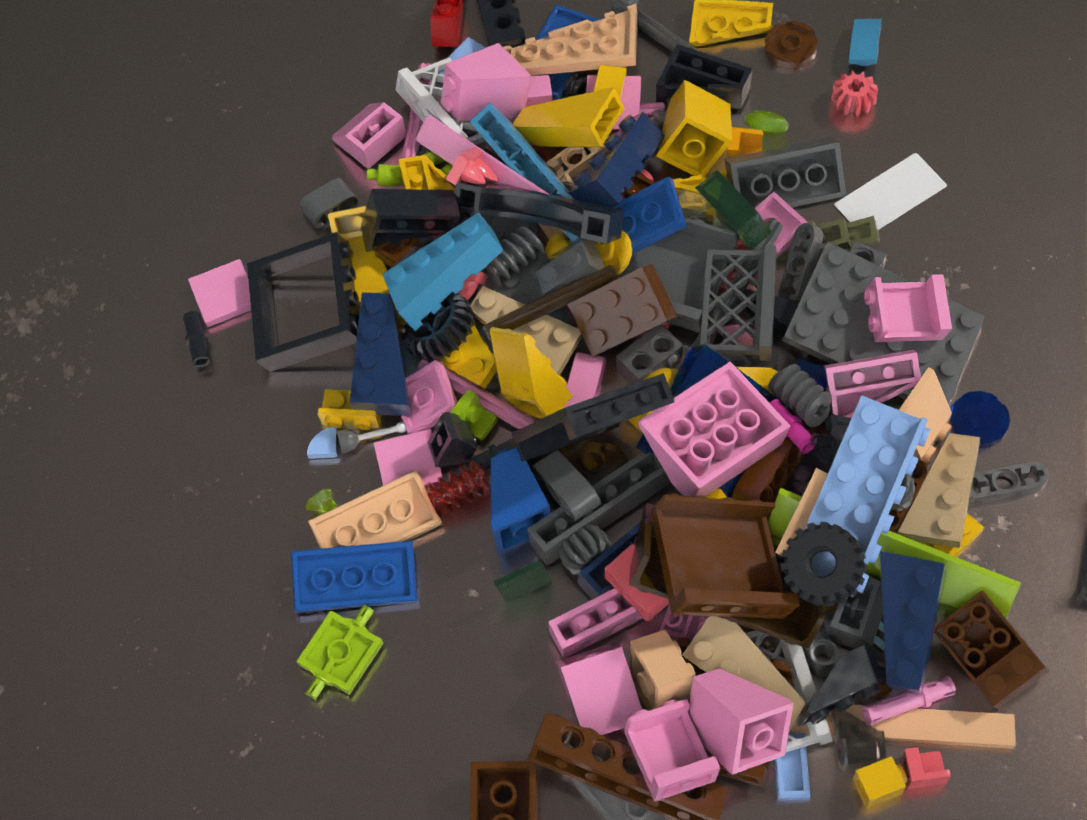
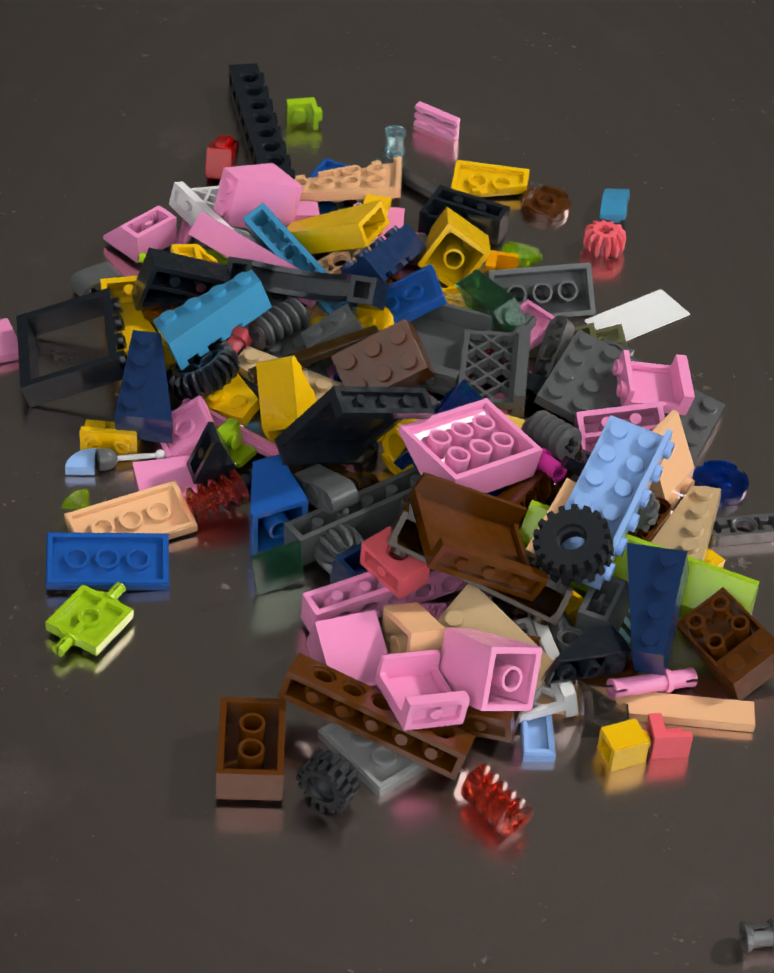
camera: 10 degrees left, 20 degrees down
coral tile [446,147,498,185] -> none

